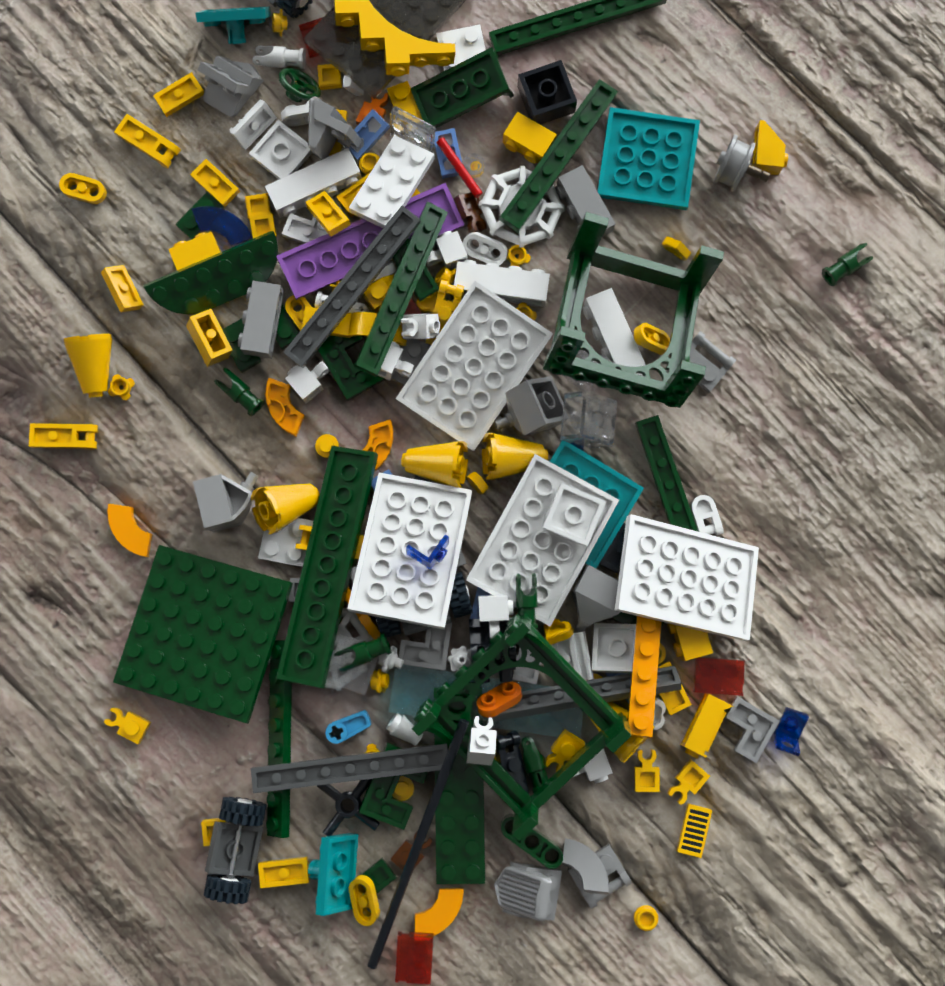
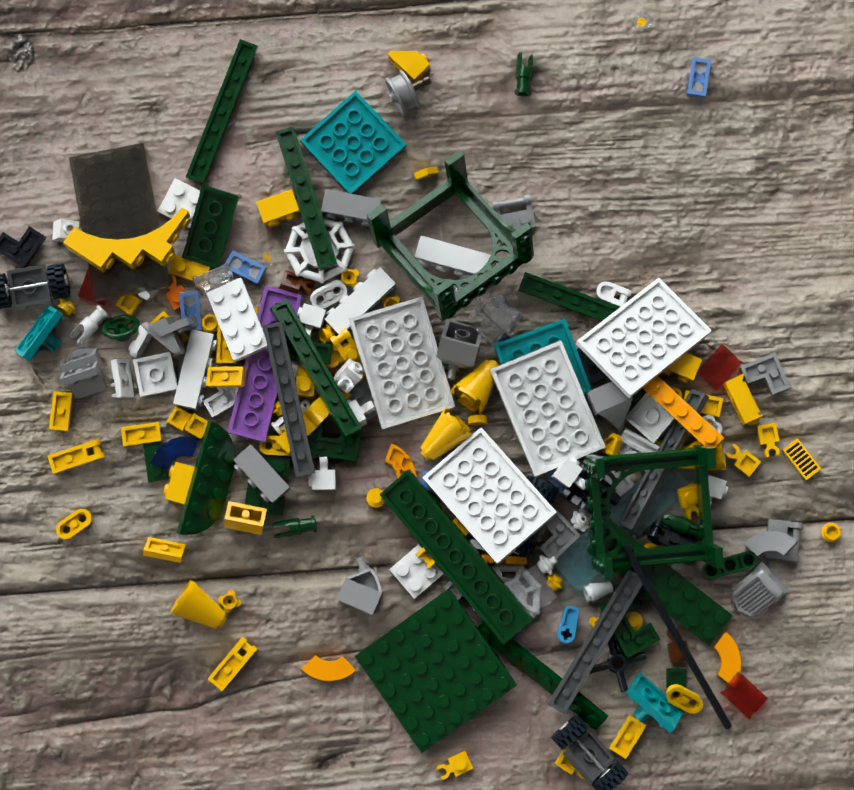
camera: 50 degrees left, 0 degrees up
yellow cone [251,483,320,534] -> none
light orange tile [265,377,305,437] -> none
dark green piece [334,633,392,672] -> none
clear blue bracket [406,535,449,570] -> none
red bar [436,137,483,198] -> none
white brick [467,716,497,765] -> none
orange plate [477,681,522,718] -> none
dark green piece [516,573,538,628] -> none
black brick [517,60,577,125] -> none
white plate [542,483,606,546] -> none
yellow plate [634,323,670,355] -> none
clear blue bracket [774,707,809,756] -> none

